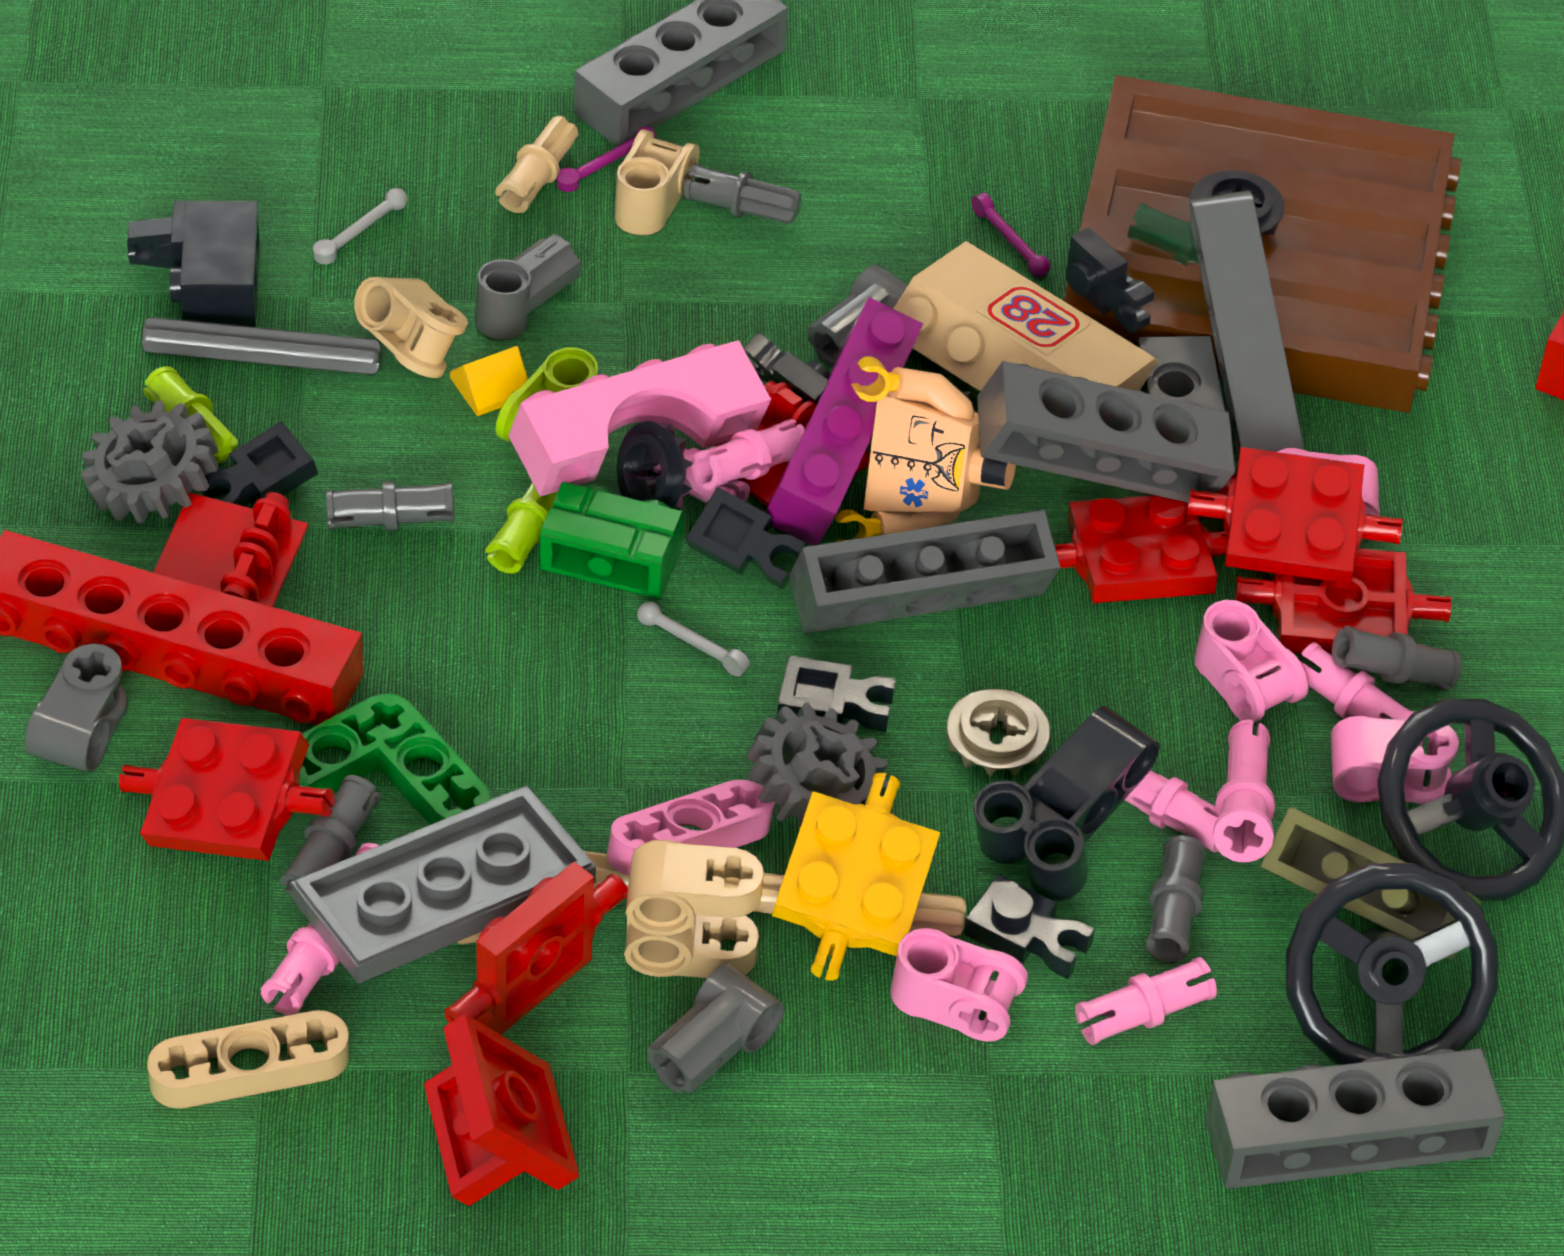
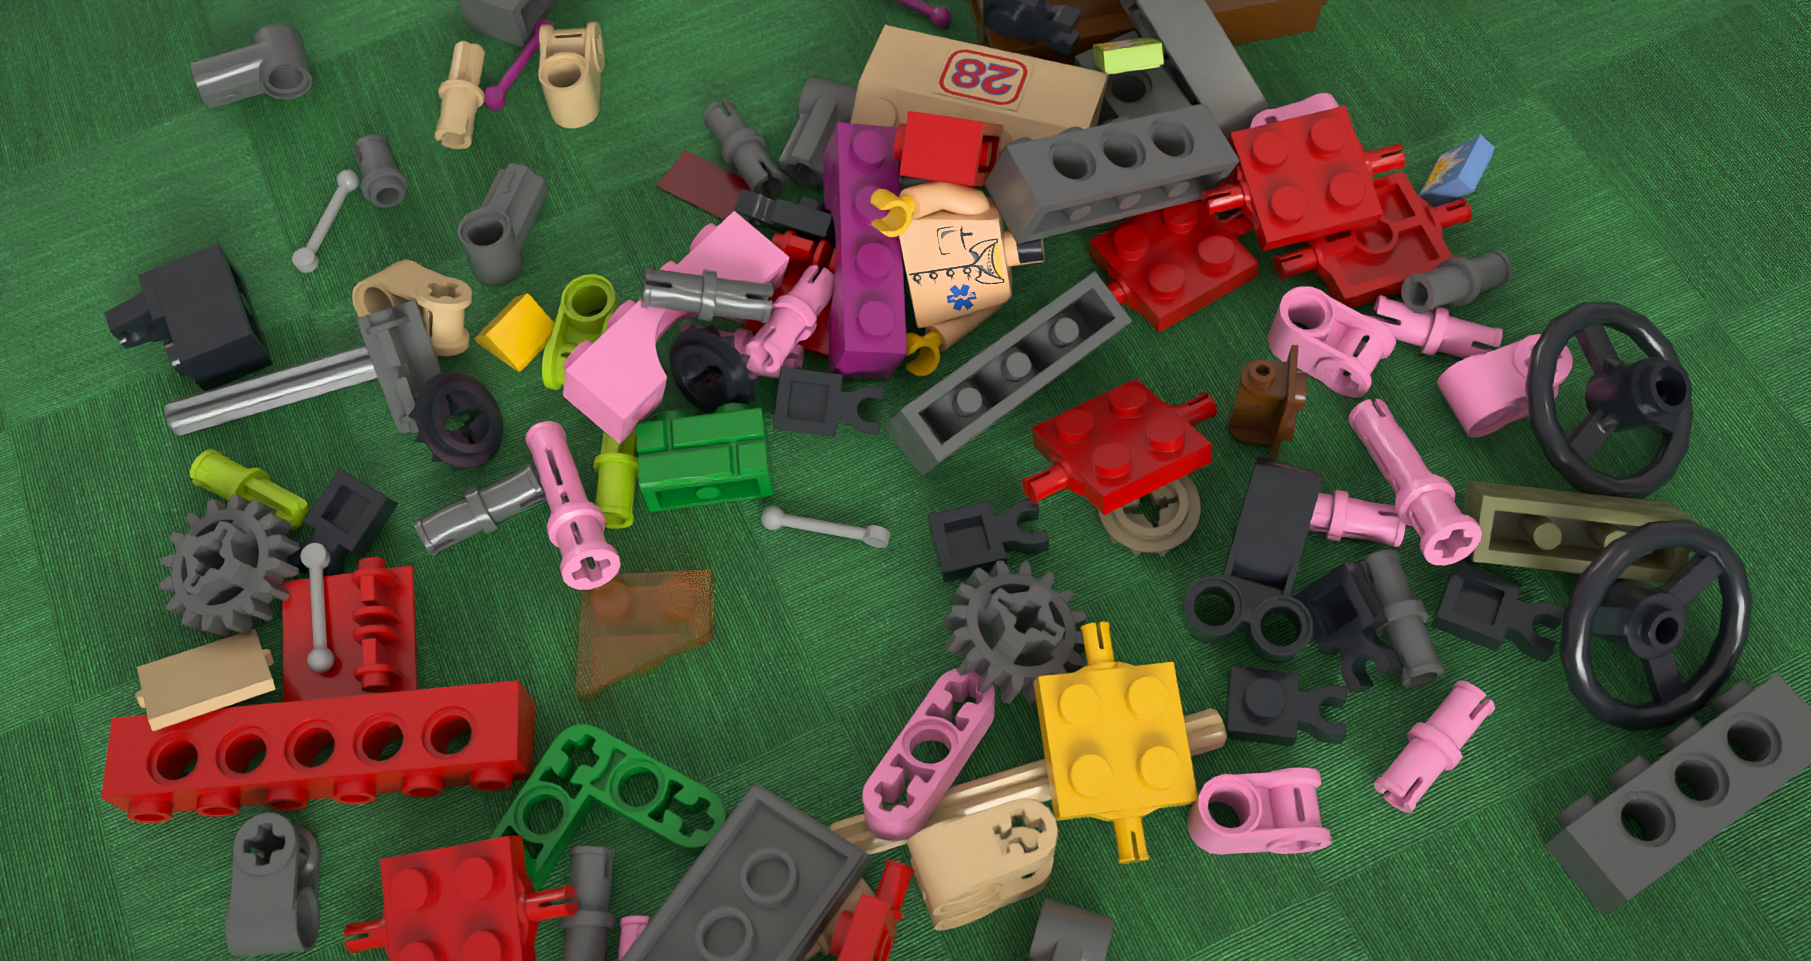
camera: 15 degrees left, 15 degrees up
dark grey axle [684,163,801,224] -> none
none -> tan piece [135,629,276,731]
none -> dark grey piece [190,24,313,109]
none -> light grey hinge [300,543,335,673]
none -> dark grey pin [352,134,408,208]
none -> dark grey hinge [356,300,459,435]
none -> black gear [408,372,503,471]
none -> bright pink pin [525,421,621,590]
none -> clear orange wing [575,569,715,702]
none -> dark grey pin [641,266,773,323]
none -> dark red sticker [656,150,768,220]
none -> dark grey pin [702,99,787,199]
none -> red brick [894,111,1004,186]
none -> red plate [1022,379,1217,515]
none -> lime tile [1093,37,1164,74]
none -> reddish brown hinge [1227,345,1308,461]
none -> black plate [1293,562,1405,692]
none -> medium blue tile [1419,134,1495,207]
none -> black plate [1431,561,1565,663]

